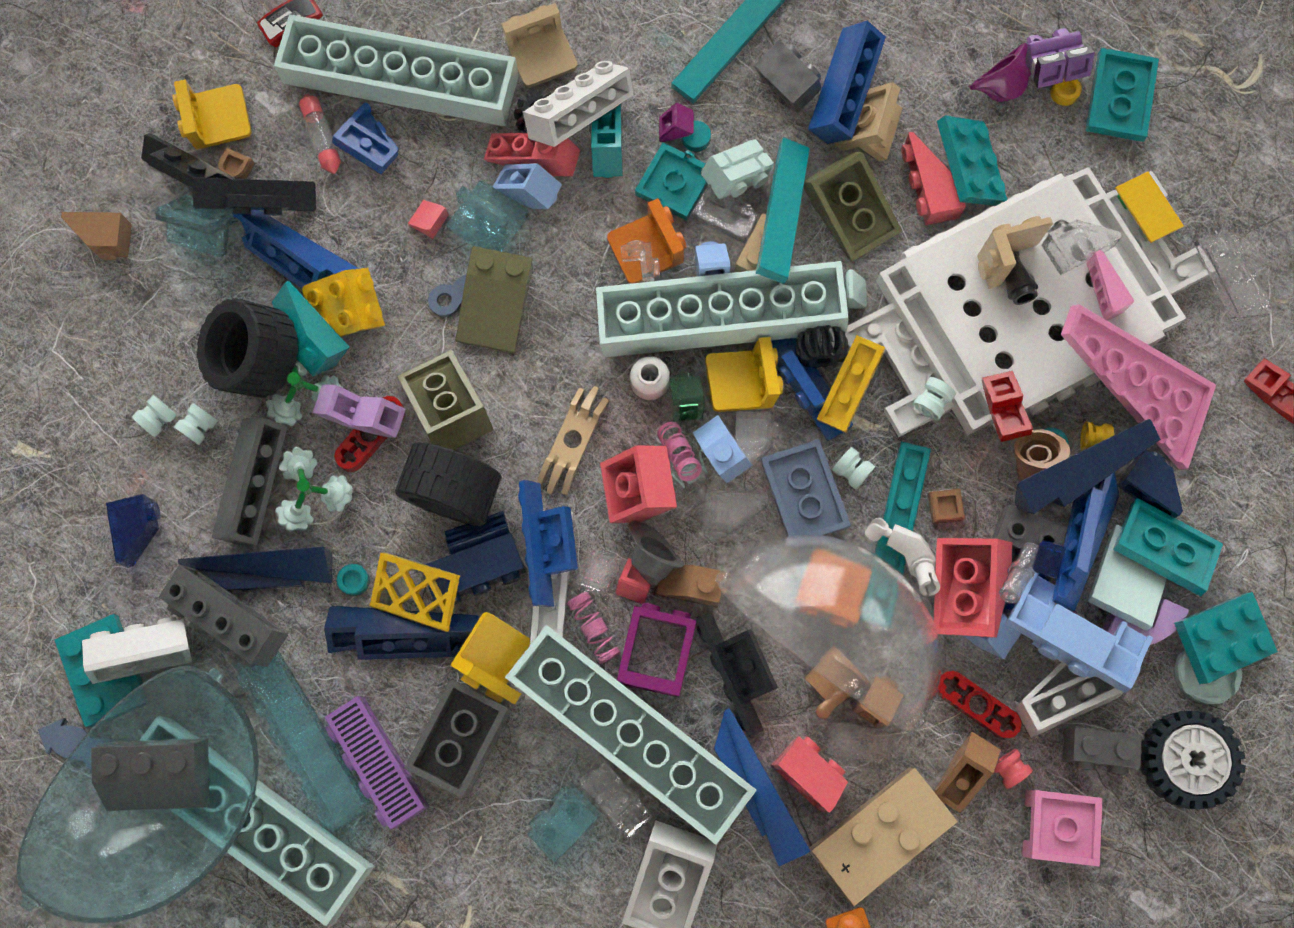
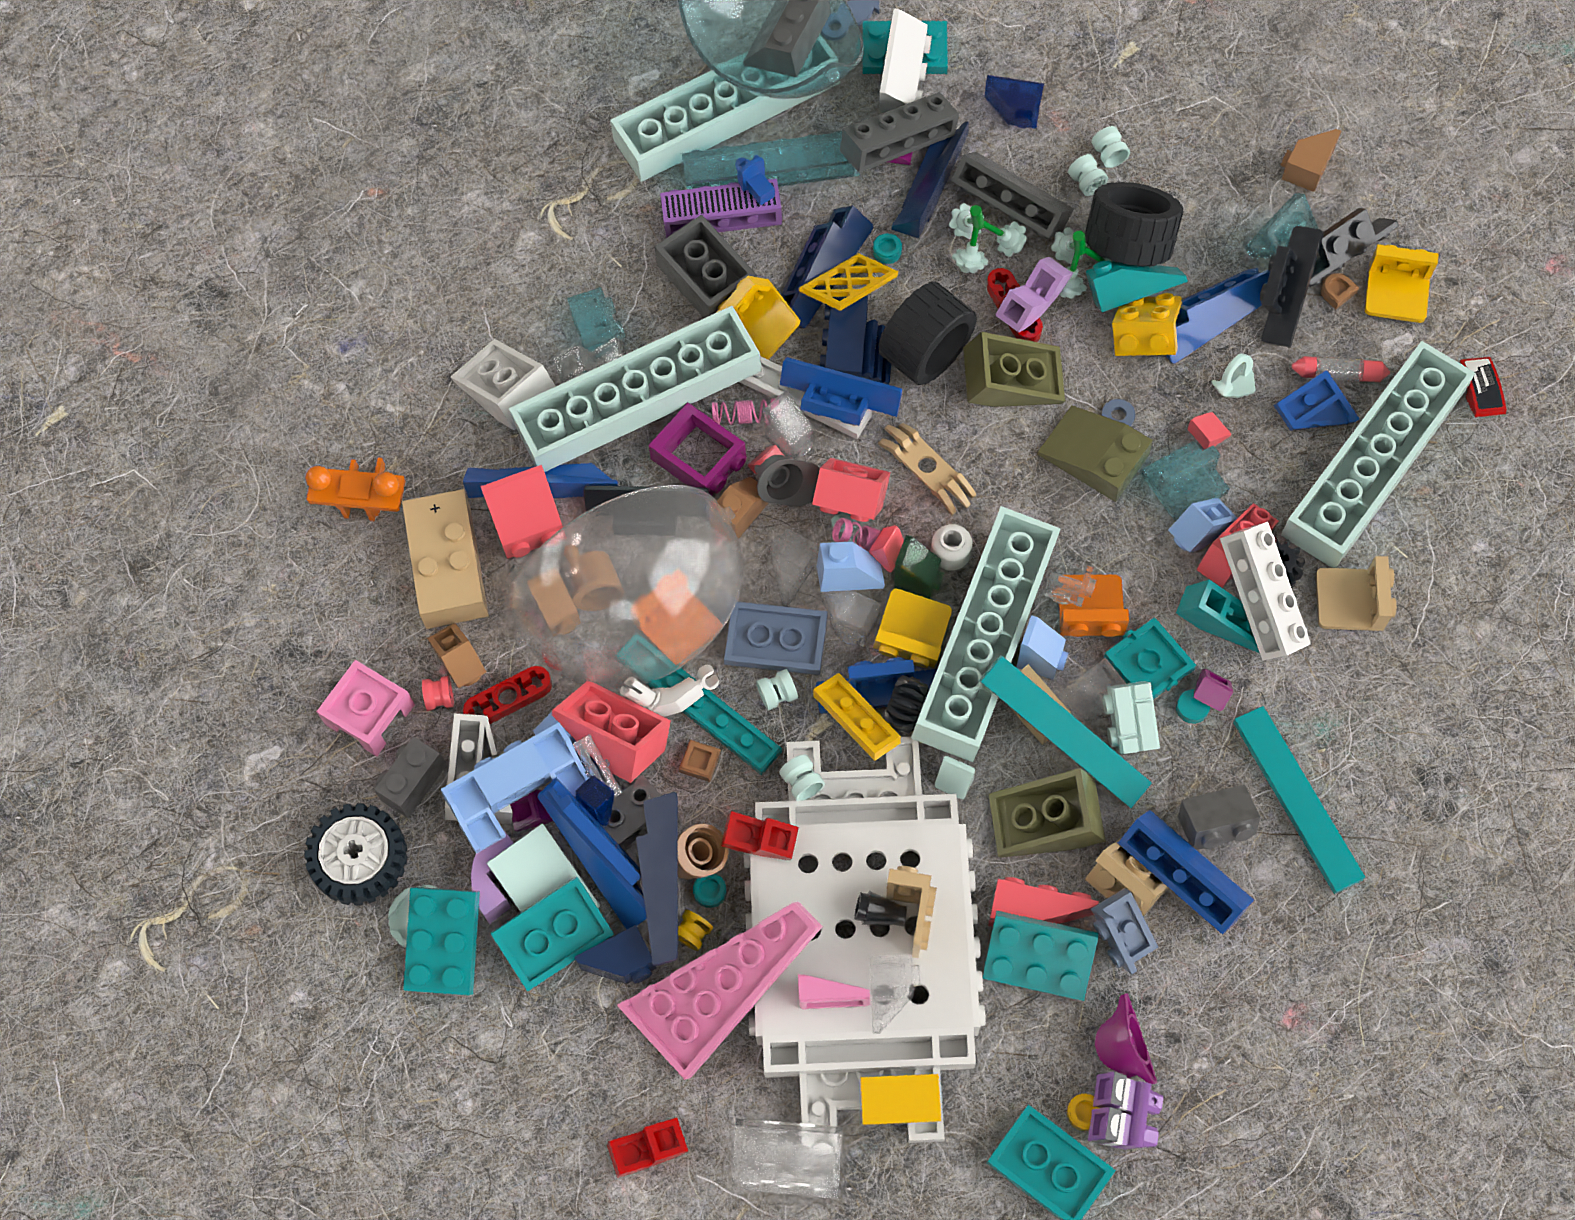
camera: 115 degrees right, 10 degrees down
none -> blue piece [735,154,775,205]
none -> coral slope [869,525,906,573]
none -> sand blue bracket [1091,888,1159,975]
none -> light aqua piece [1211,353,1256,398]

